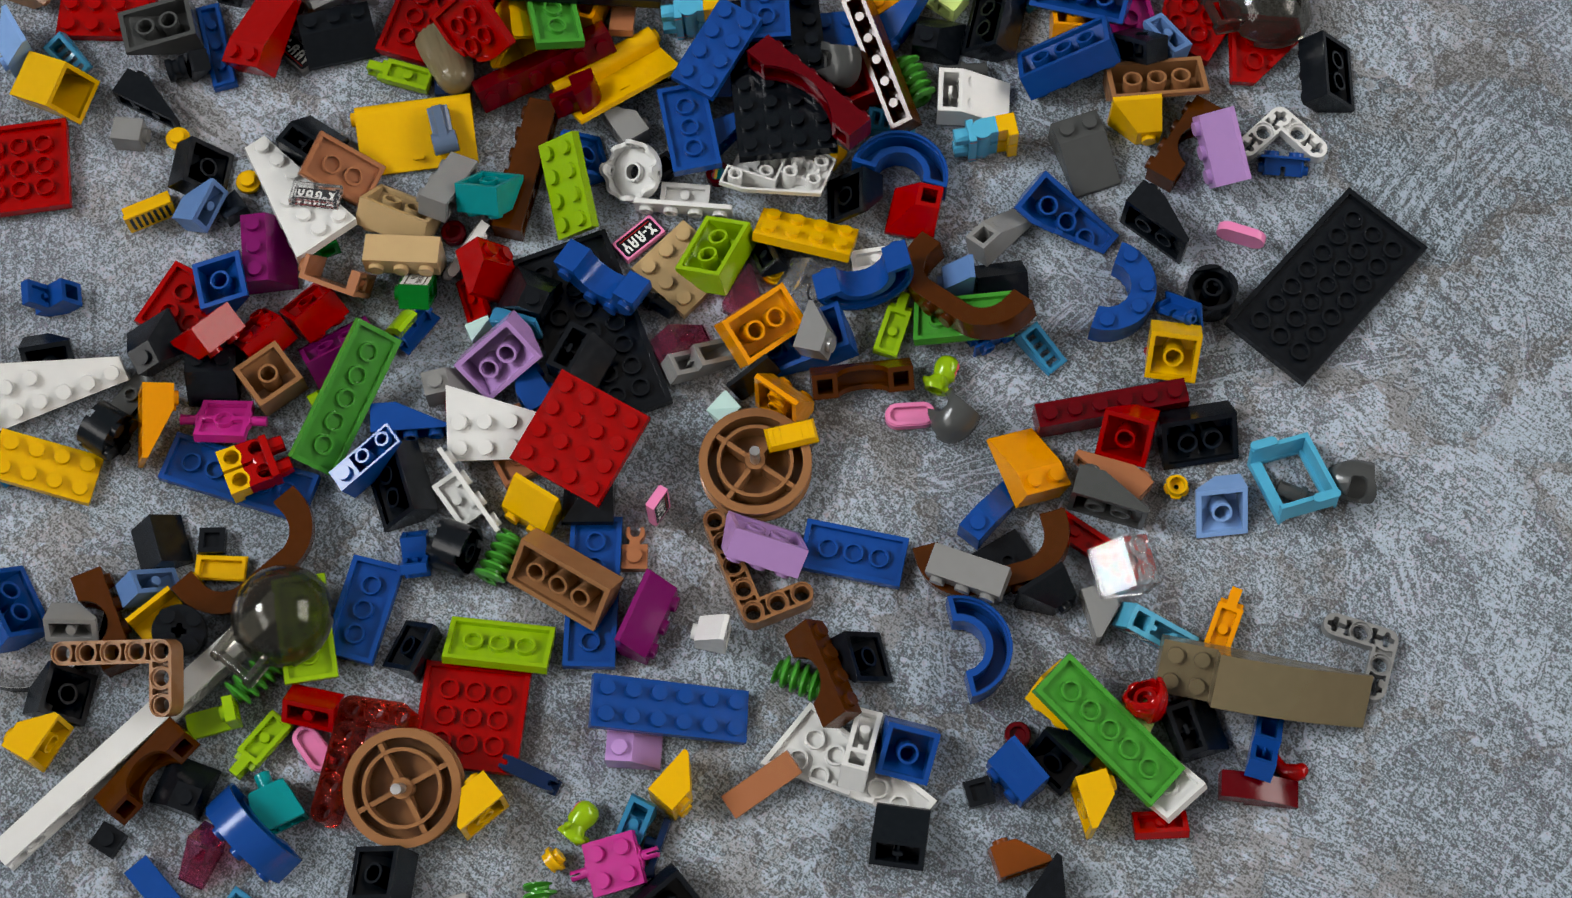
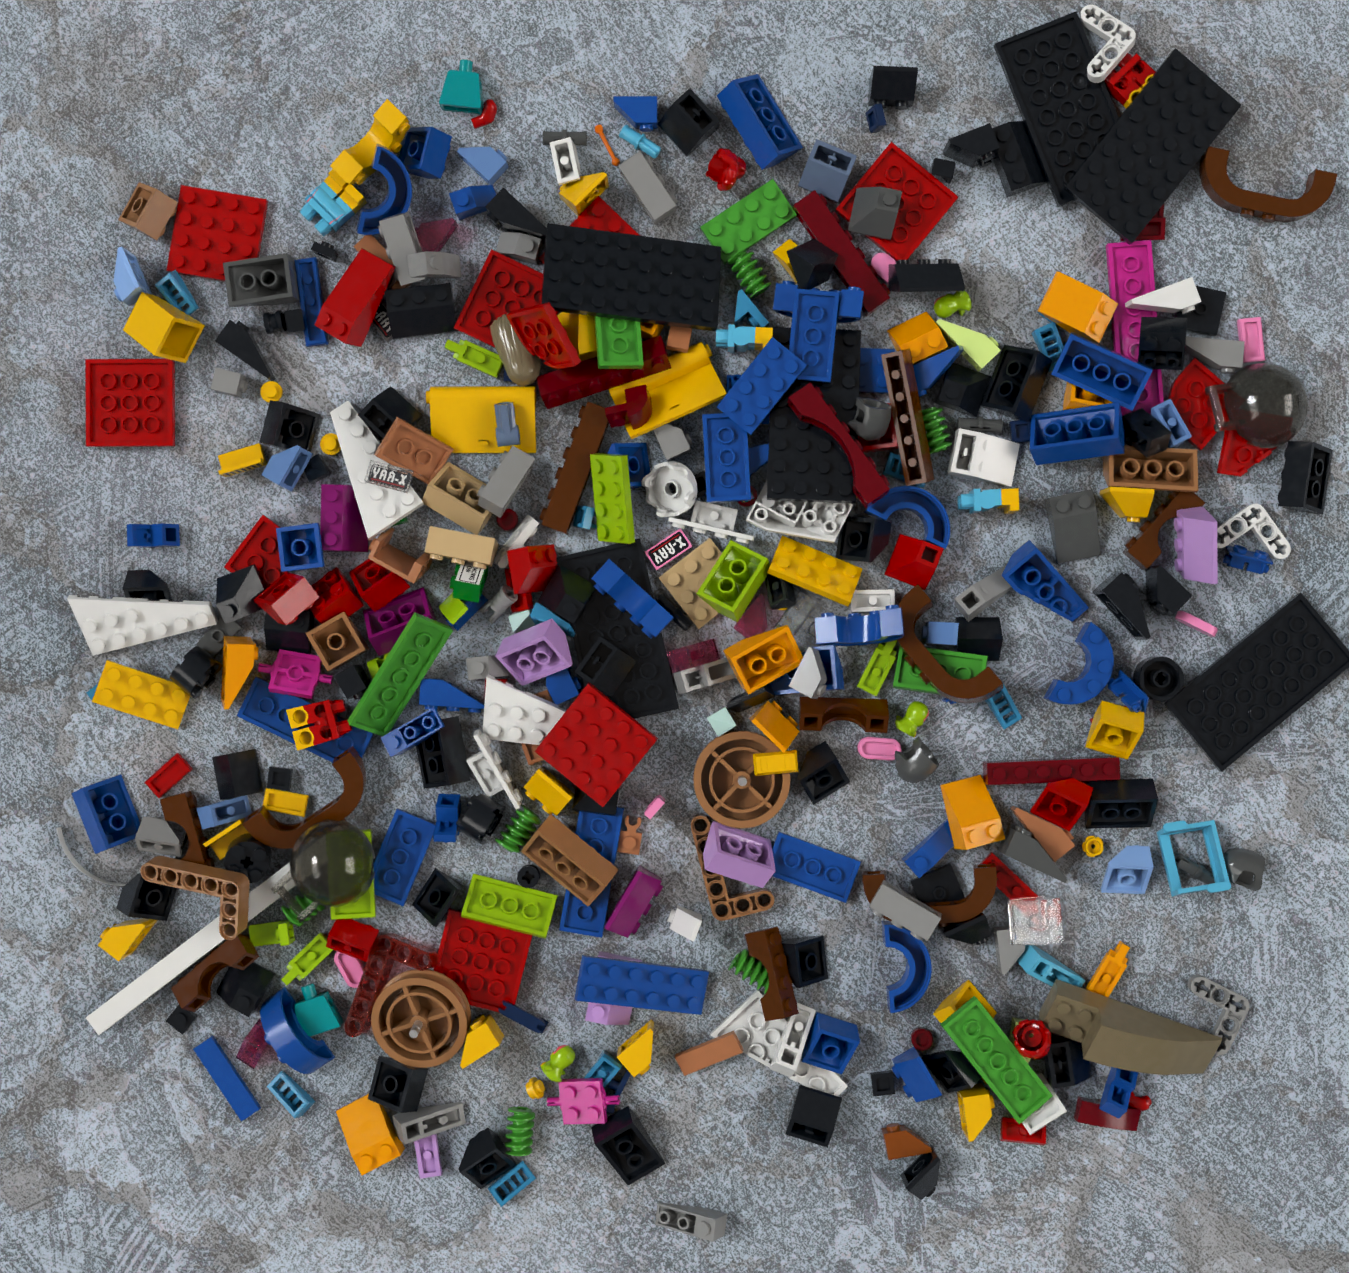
camera: 10 degrees right, 20 degrees up
teal slope [454,170,524,219] -> none
none -> red tile [144,753,193,798]
none -> black brick [334,665,371,700]
none -> light grey hinge [479,585,518,624]
none -> black wheel [517,864,540,888]
none -> dark azure tile [573,505,597,530]
none -> black slope [797,741,850,805]
none -> dark blue tile [1009,419,1031,443]
none -> black slope [1146,565,1192,616]

